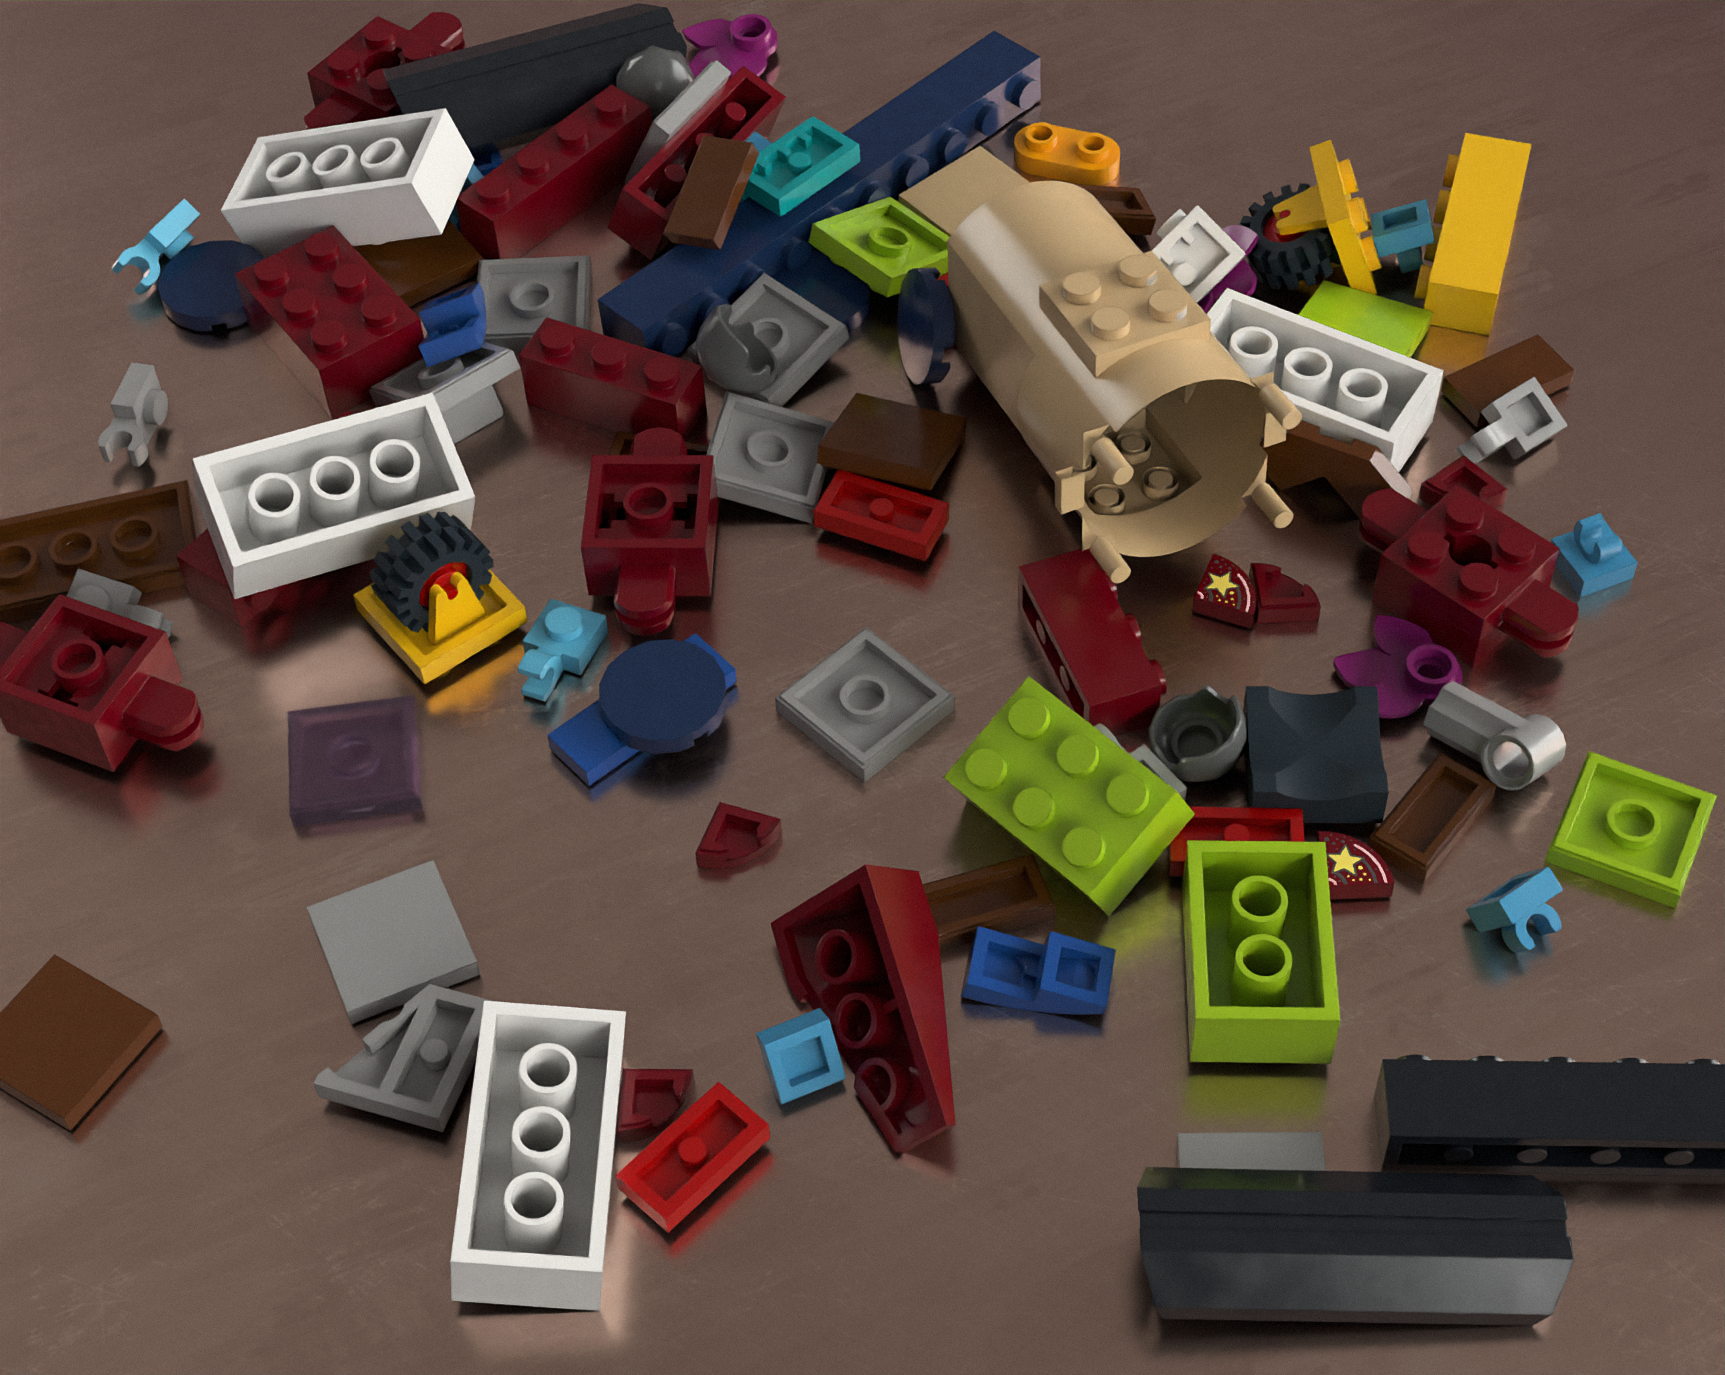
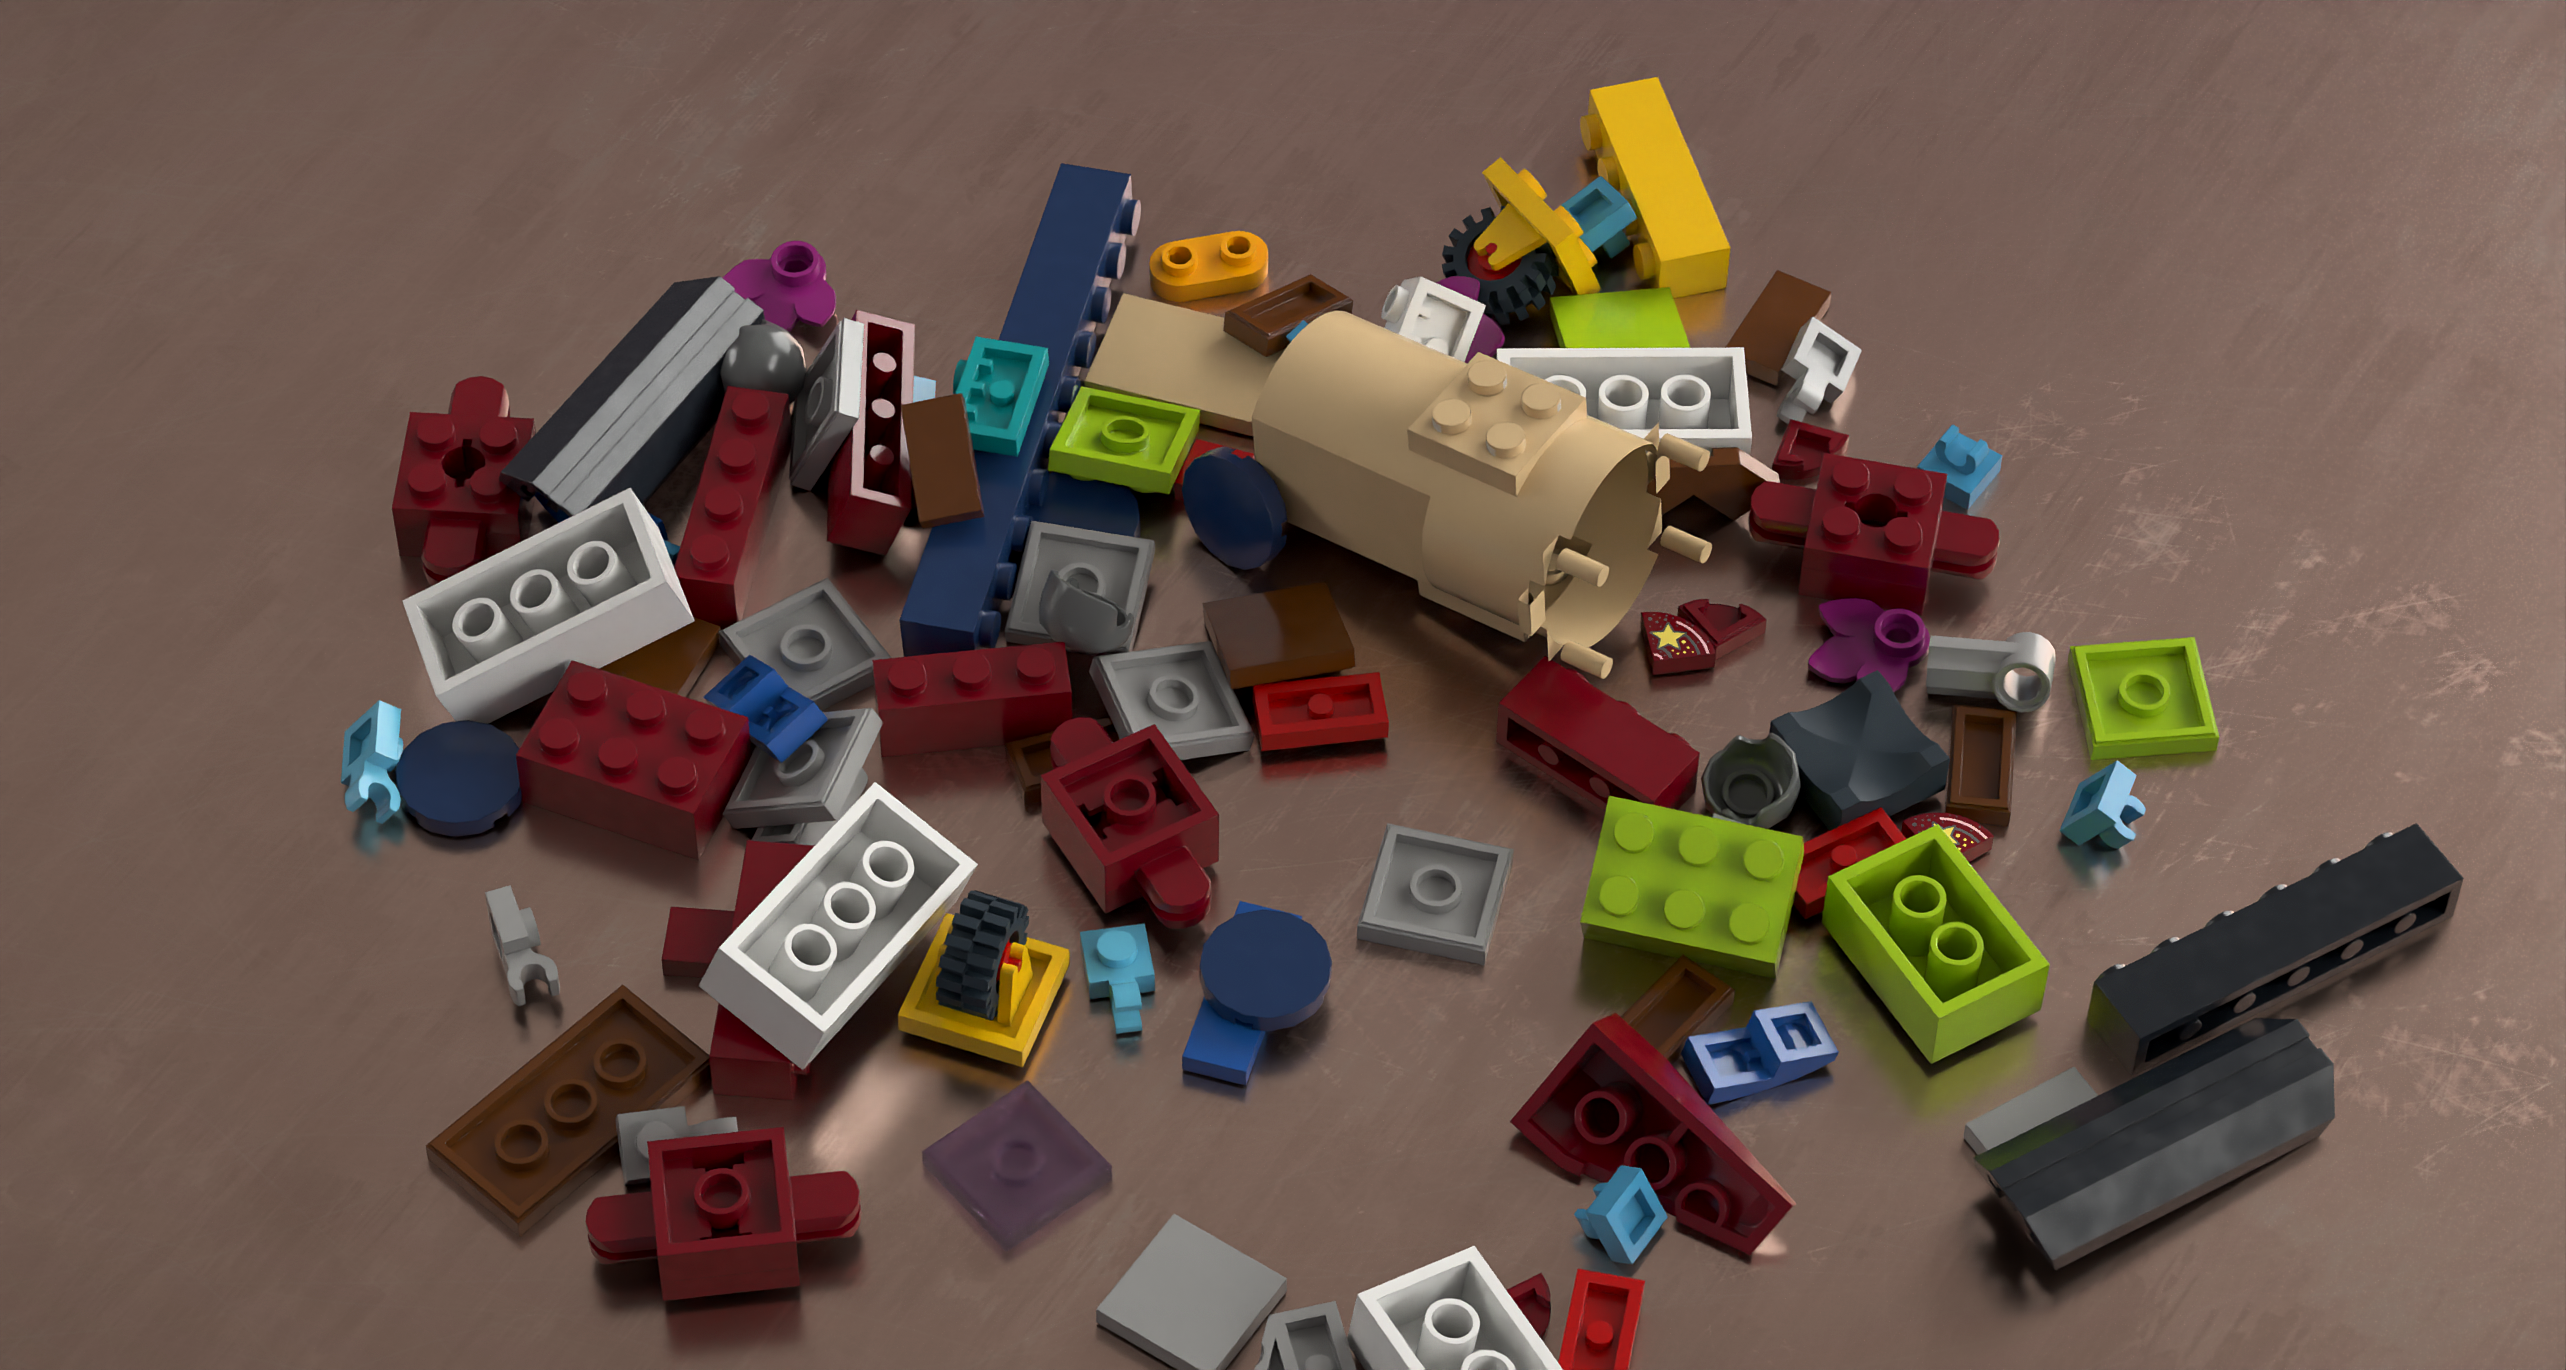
camera: 35 degrees left, 0 degrees up
dark red tile [695,802,782,869] -> none

